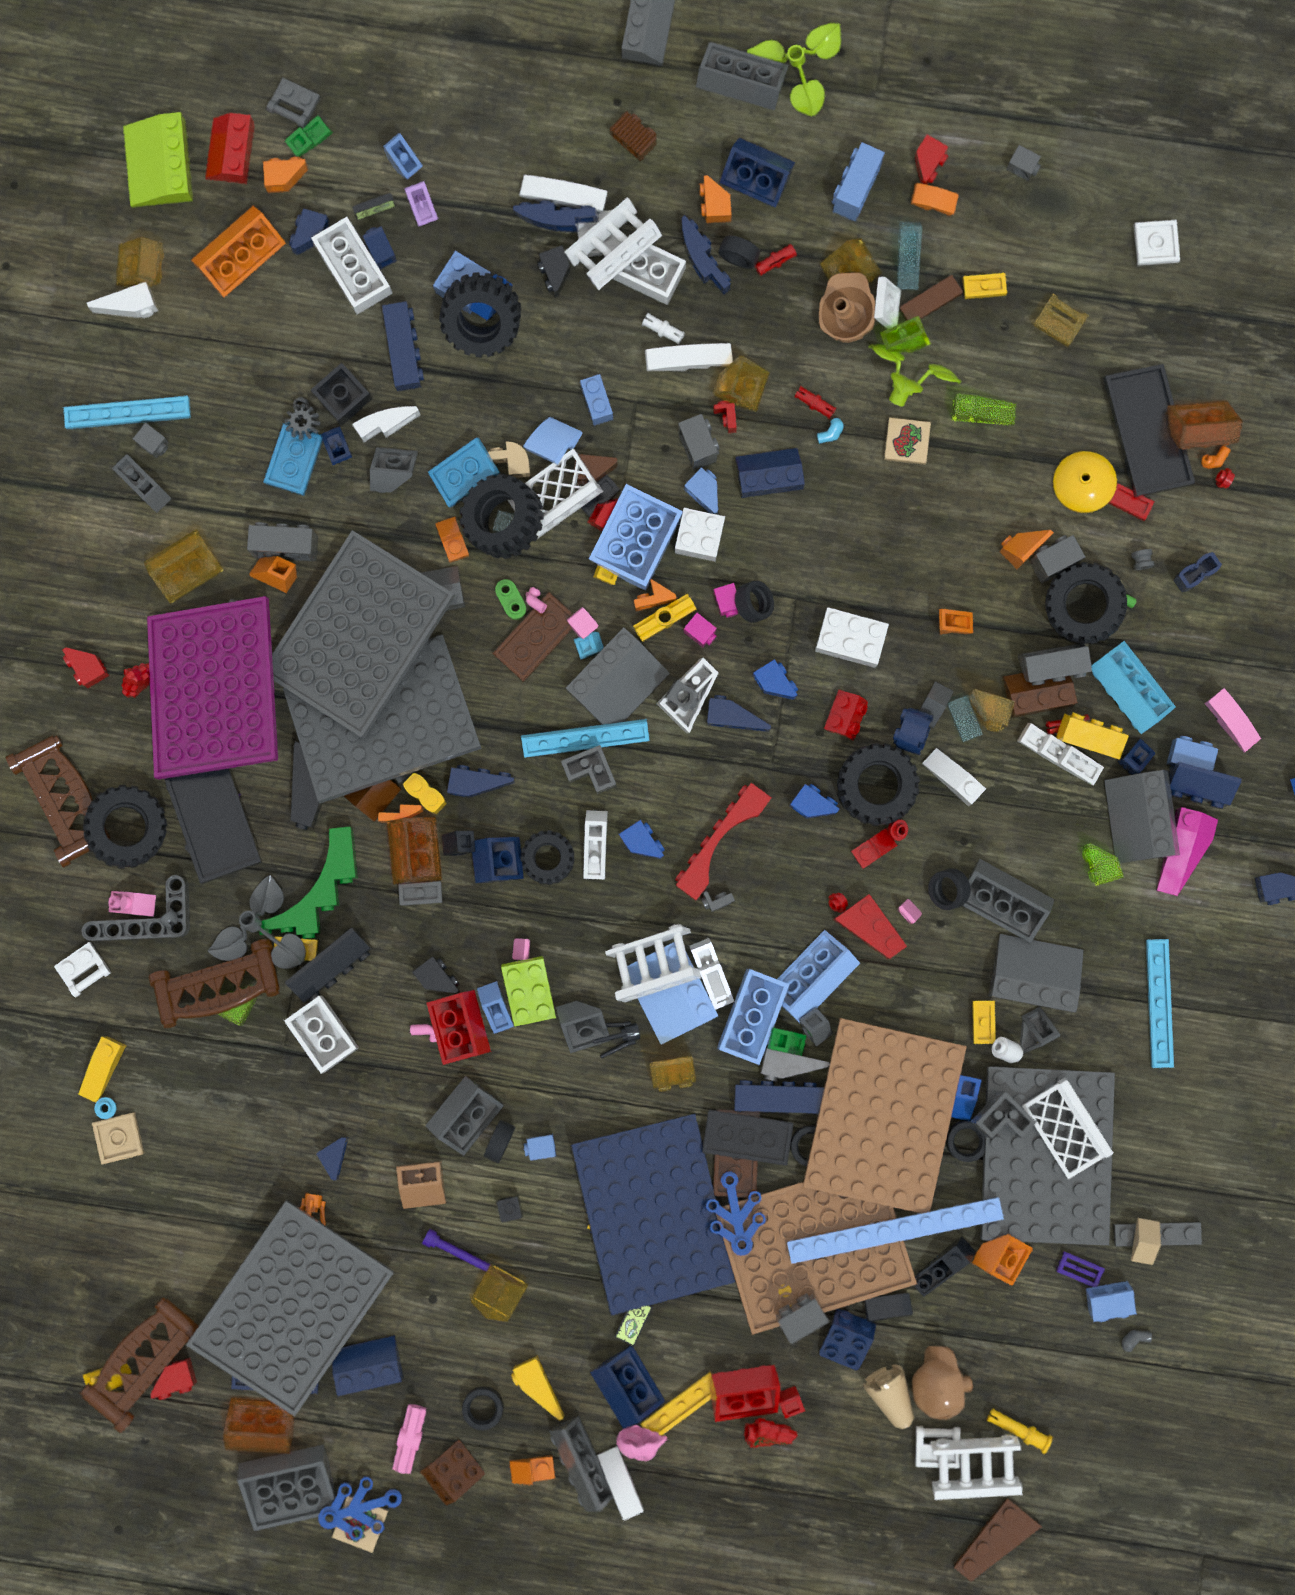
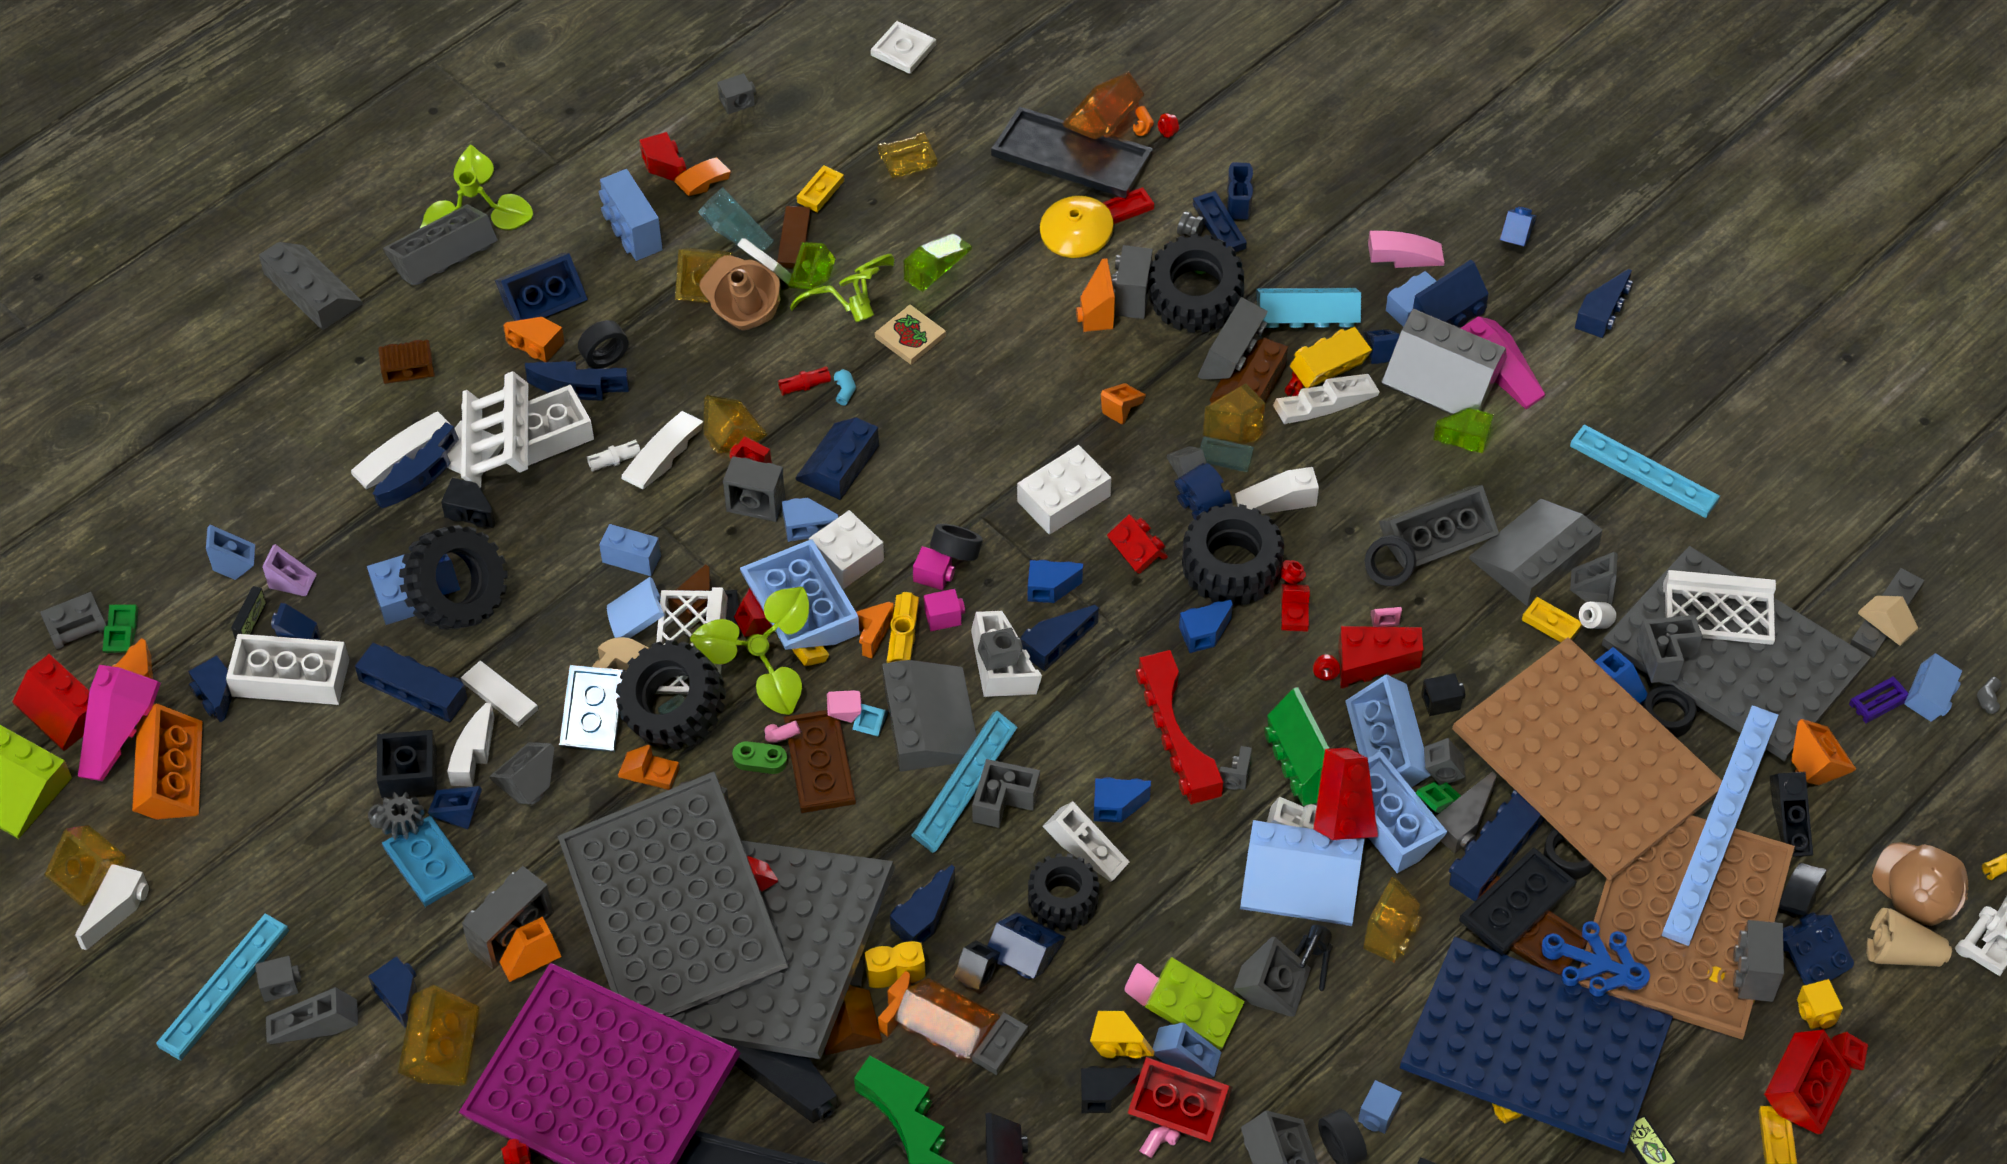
camera: 55 degrees left, 30 degrees down
white fence [605,924,702,1002] -> none
red rock [744,1418,797,1448] -> none
red pin [755,244,797,276] -> none
none -> dark pink wedge [78,665,161,781]
none -> dark blue slope [368,956,417,1028]
none -> white tile [461,661,538,727]
none -> lime plant [690,587,809,715]
none -> red slope [747,856,778,892]
none -> yellow slope [1090,1011,1155,1058]
none -> dark blue plate [1193,191,1247,252]
none -> green slope [1264,687,1329,806]
none -> red wedge [1313,748,1378,840]
none -> black brick [1421,673,1466,717]
none -> yellow brick [1797,979,1843,1029]

